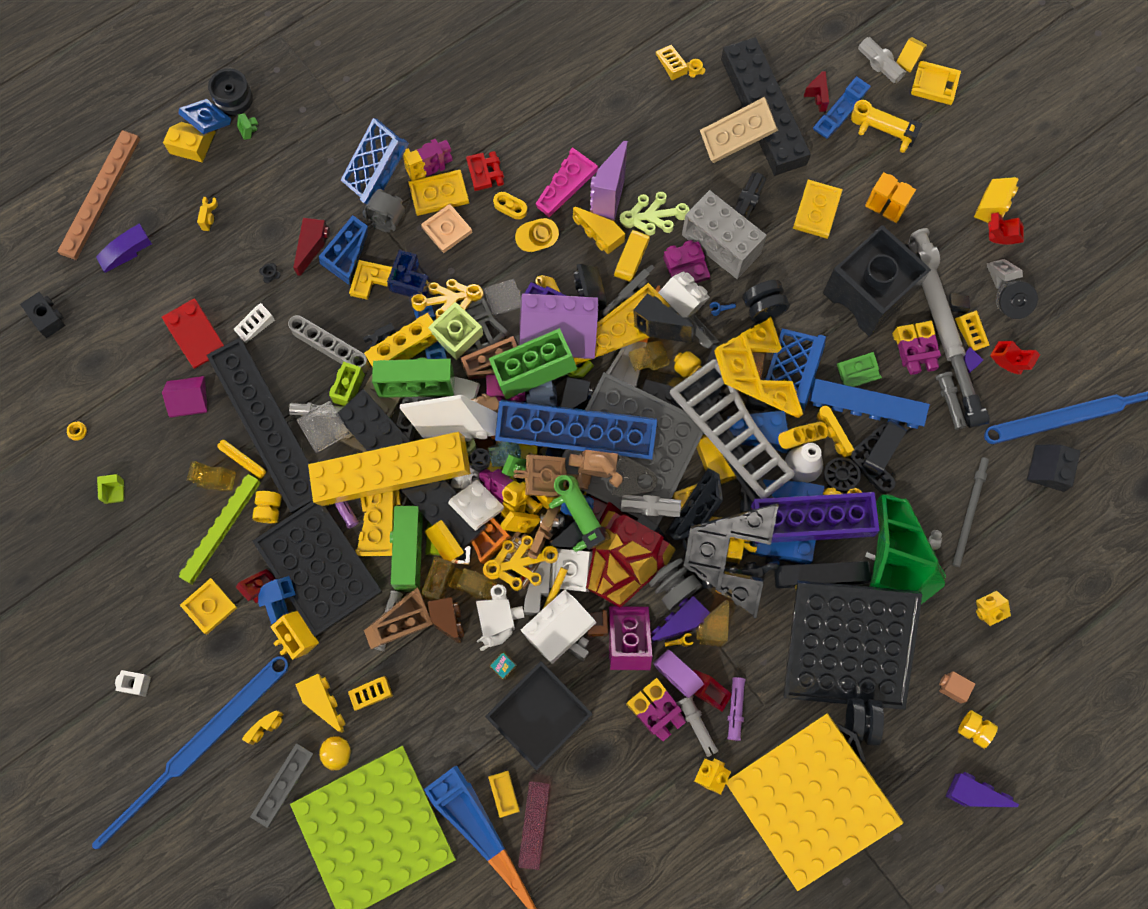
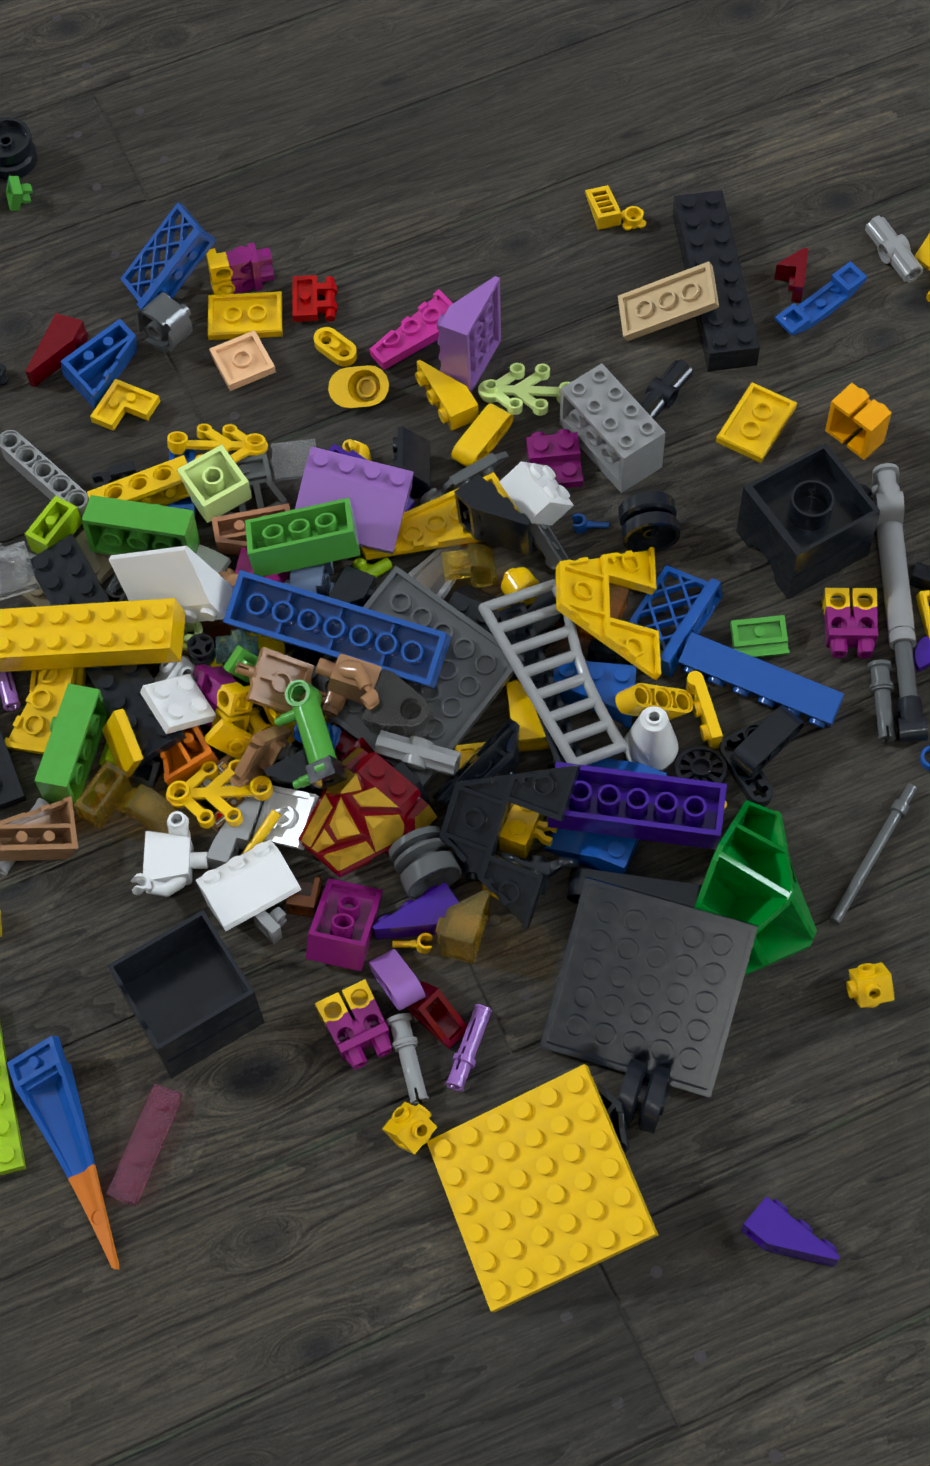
camera: 15 degrees right, 10 degrees down
clear blue brick [387,250,430,297] -> none
reddish brown slope [428,597,464,643] -> none
yellow plate [488,771,520,818] -> none
teal tile [489,652,517,680] -> none
yellow piece [851,100,923,153] -> none
light grey arm [928,530,942,550] -> none
nougat brick [939,671,975,703] -> none
yellow wheel [958,710,998,749] -> none

